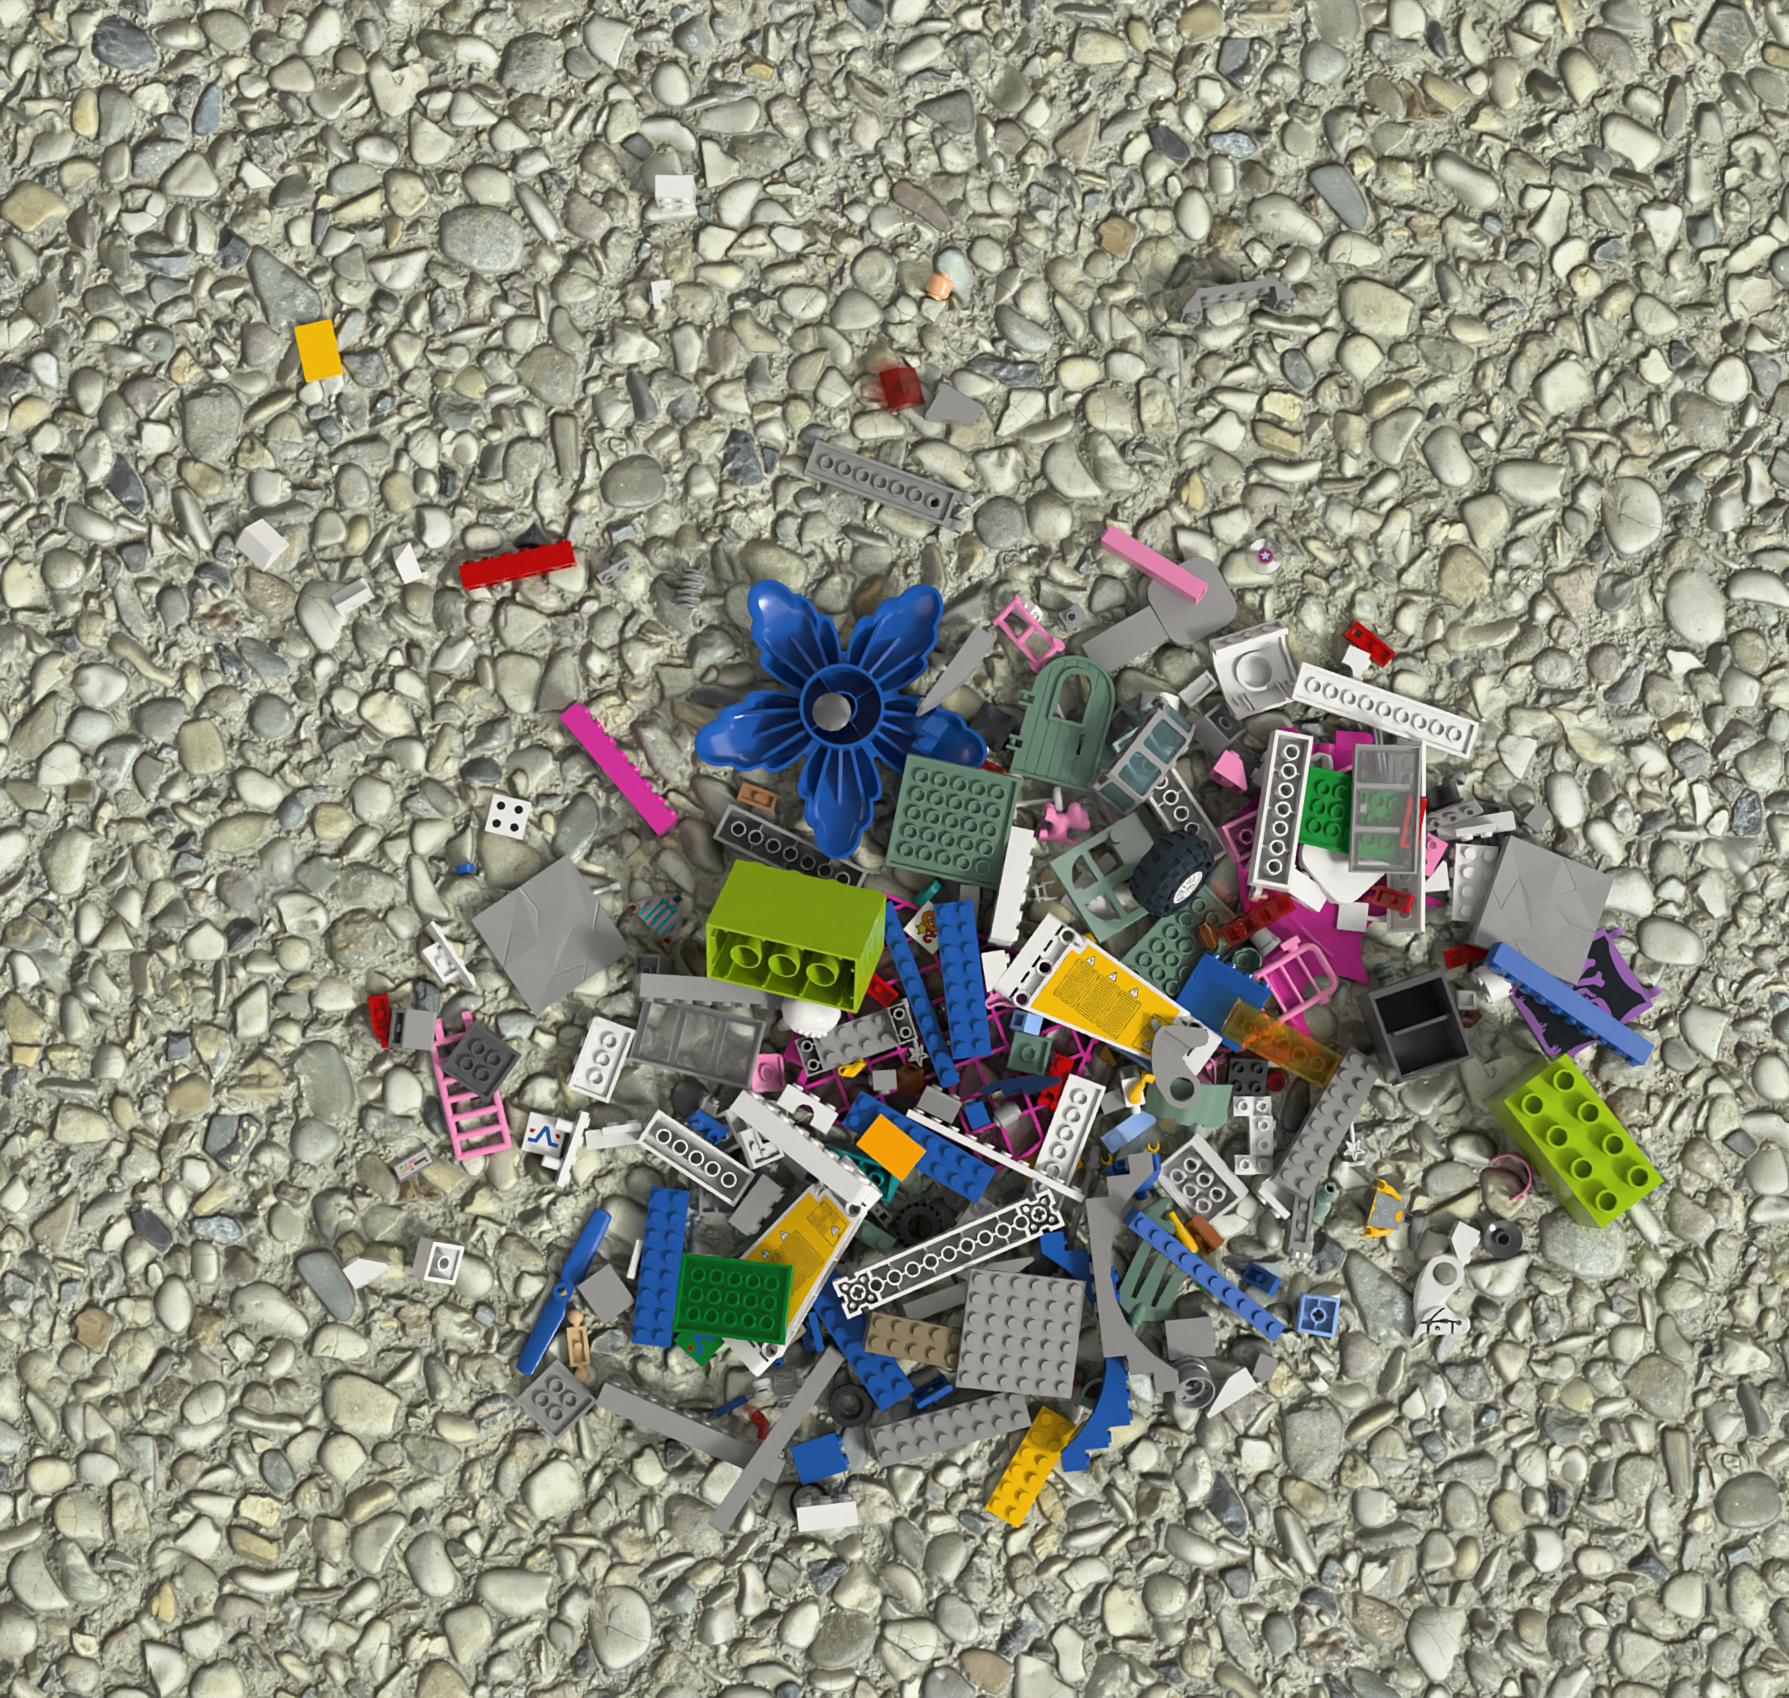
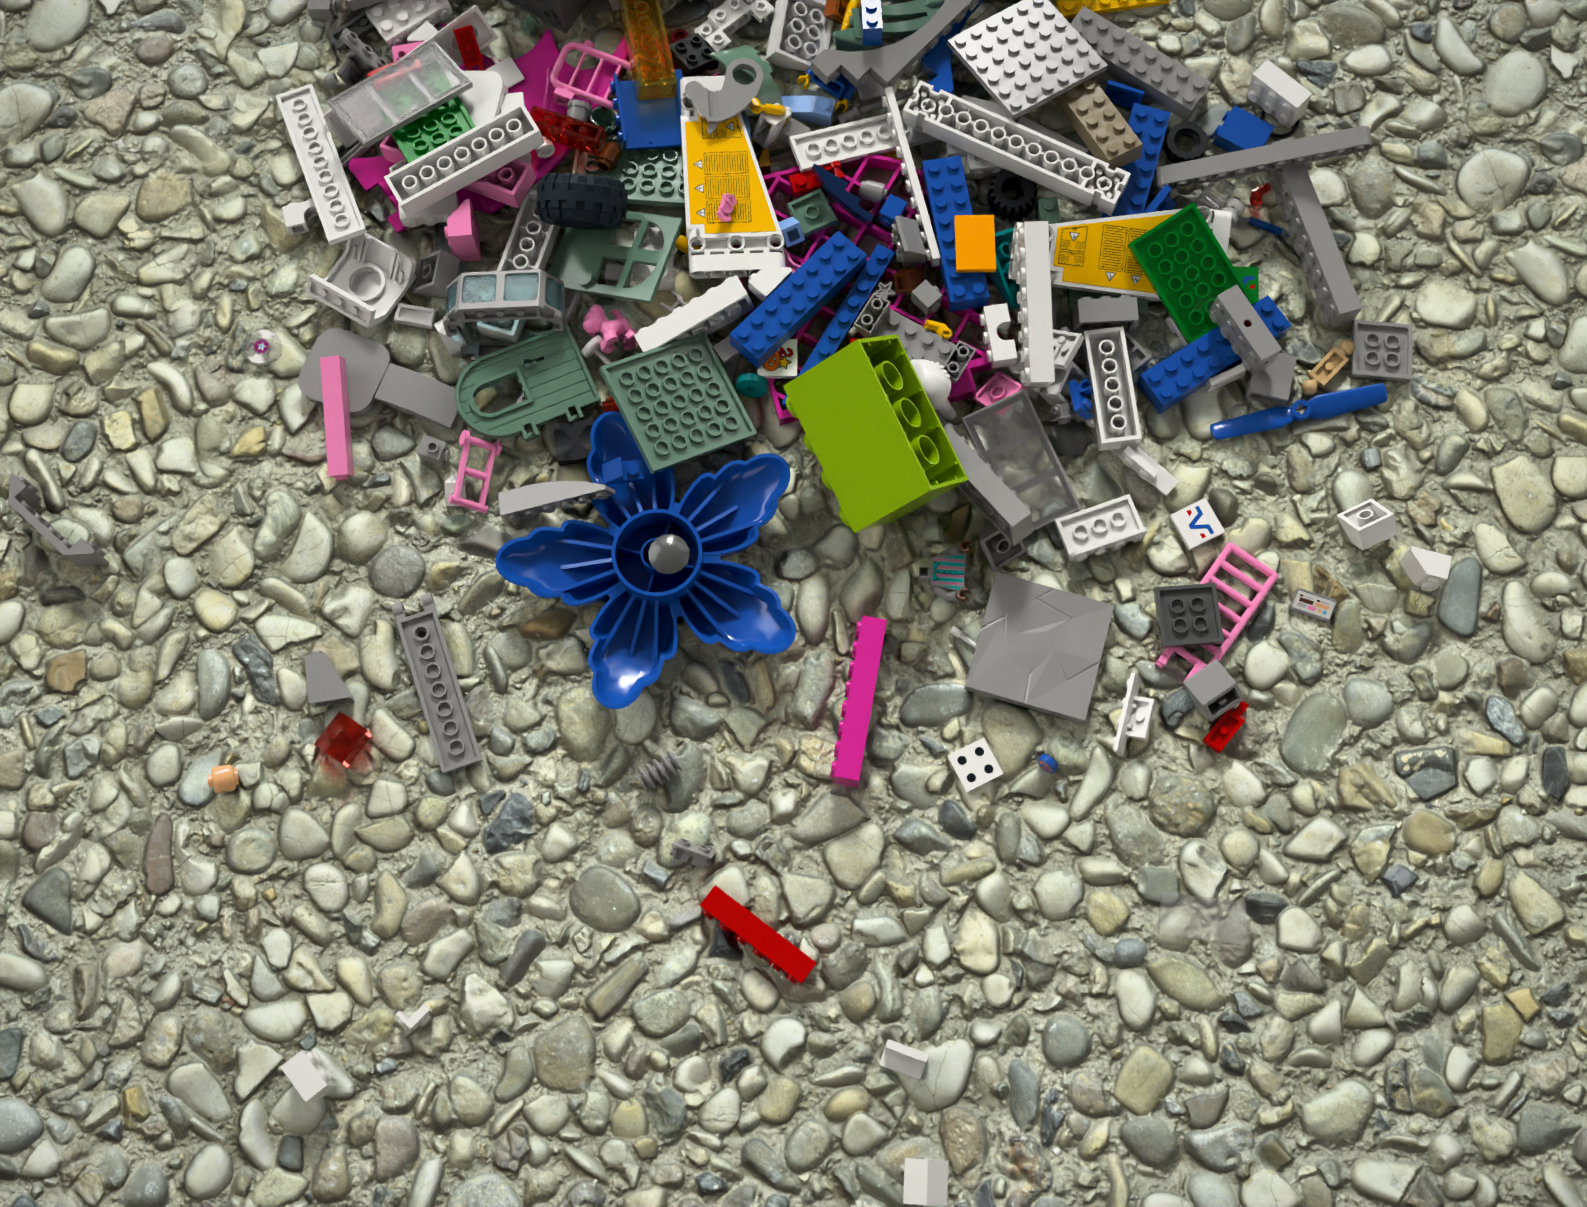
camera: 125 degrees left, 10 degrees down
white slope [392,542,423,584] -> none
white plate [541,1110,590,1188] -> none
light grey brick [713,803,868,888] -> none
medium nougat plate [737,782,779,814] -> none
red plate [1342,620,1396,668] -> none
white bracket [1437,811,1516,841] -> none
none -> bright pink piece [716,193,737,222]
none -> light grey brick [1209,285,1282,375]

